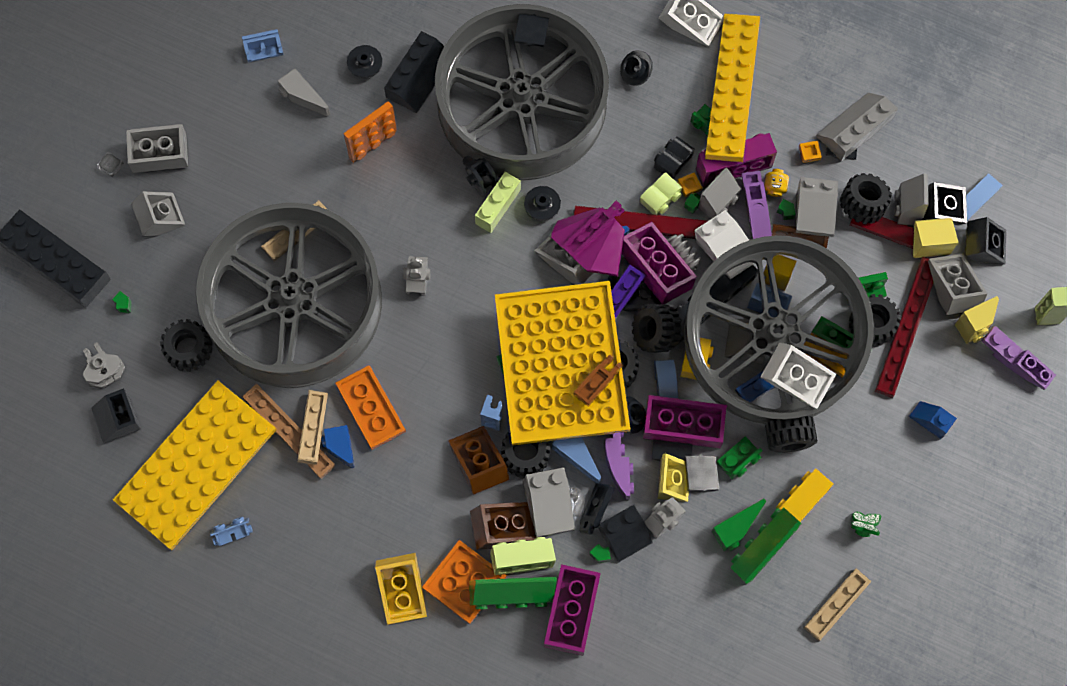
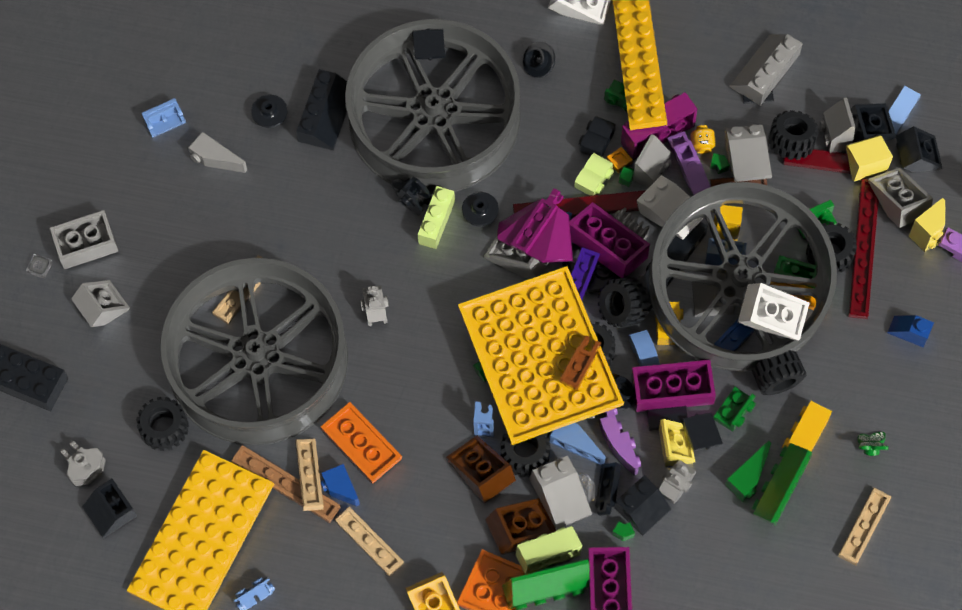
camera: 10 degrees left, 5 degrees down
green piece [112,291,132,313] -> none
orange plate [343,101,397,163] -> none
light orange plate [799,141,822,163] -> none
none -> tan tile [334,507,404,577]

